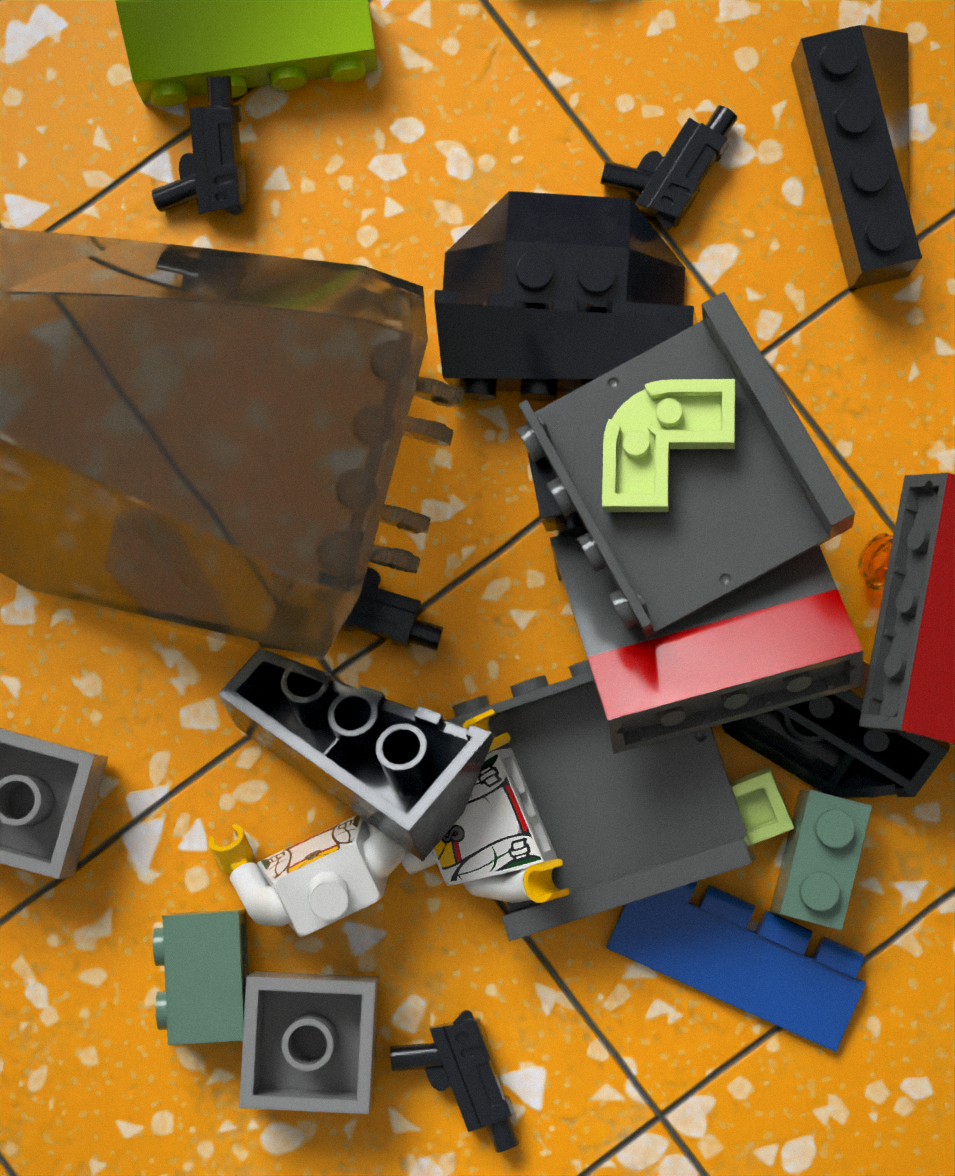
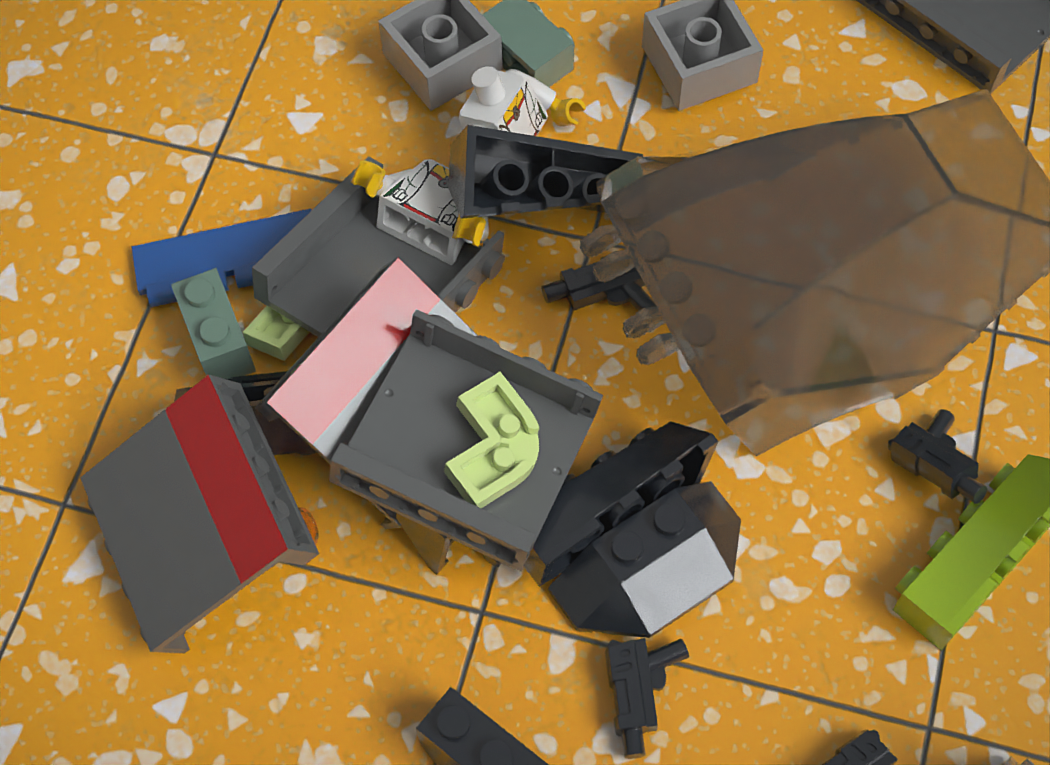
camera: 140 degrees right, 20 degrees down
black piece [390,1010,520,1153] -> none

